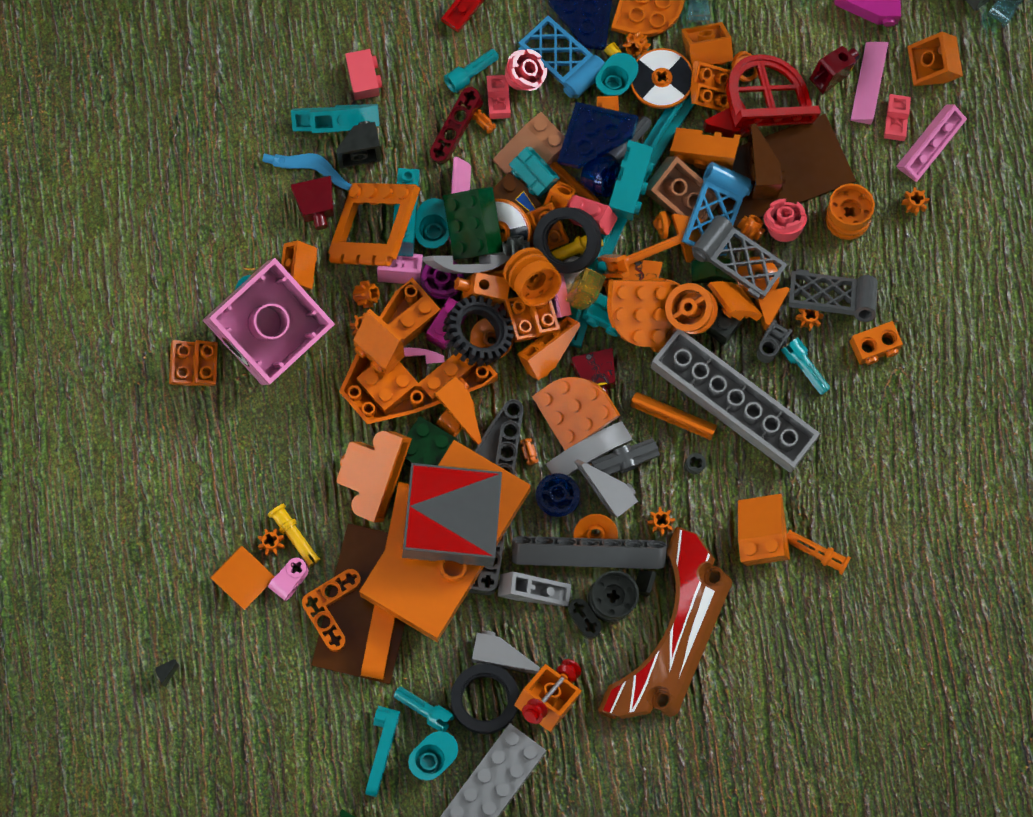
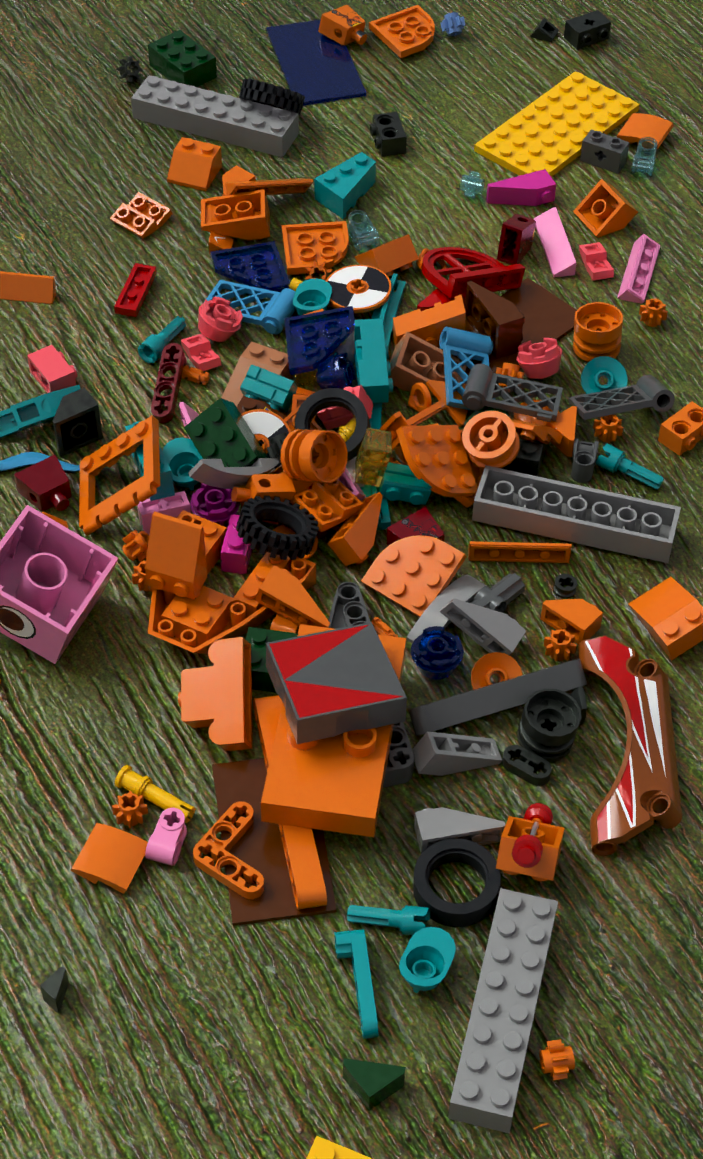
camera: 20 degrees left, 25 degrees down
bright pink slope [404,348,445,364] -> none
orange slope [691,61,731,111] -> none
none -> orange slope [540,599,603,644]
none -> teal dish [581,356,628,394]

